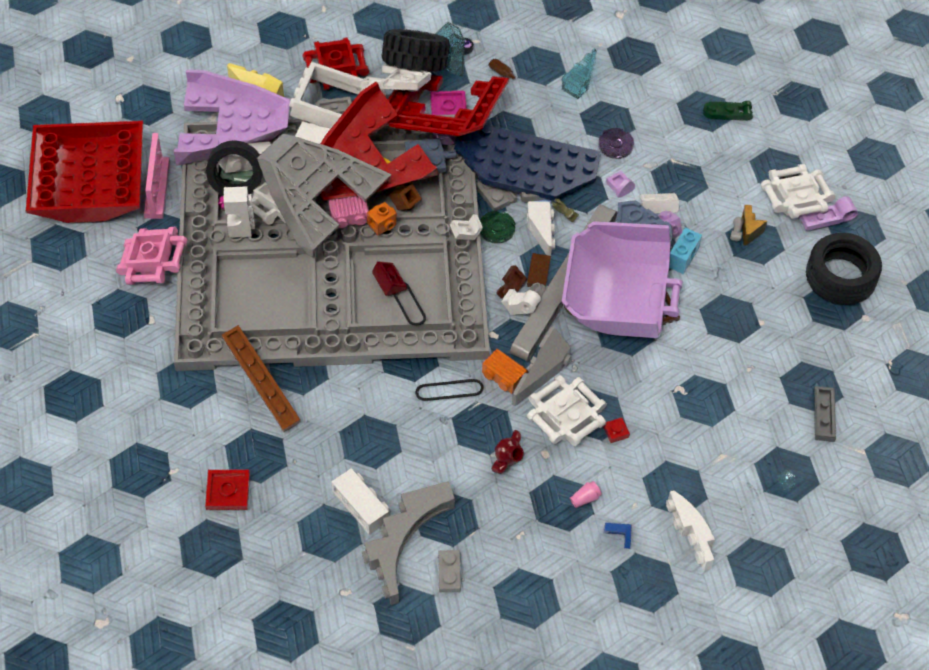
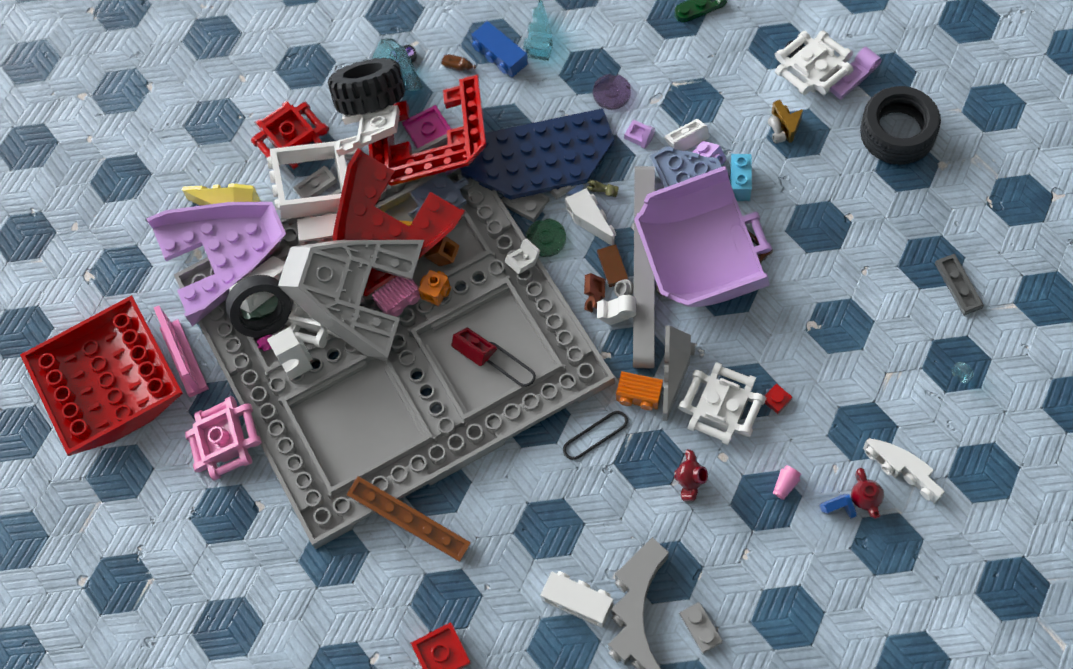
camera: 15 degrees left, 10 degrees up
none -> blue brick [471,21,528,78]
none -> dark red piece [851,468,884,518]

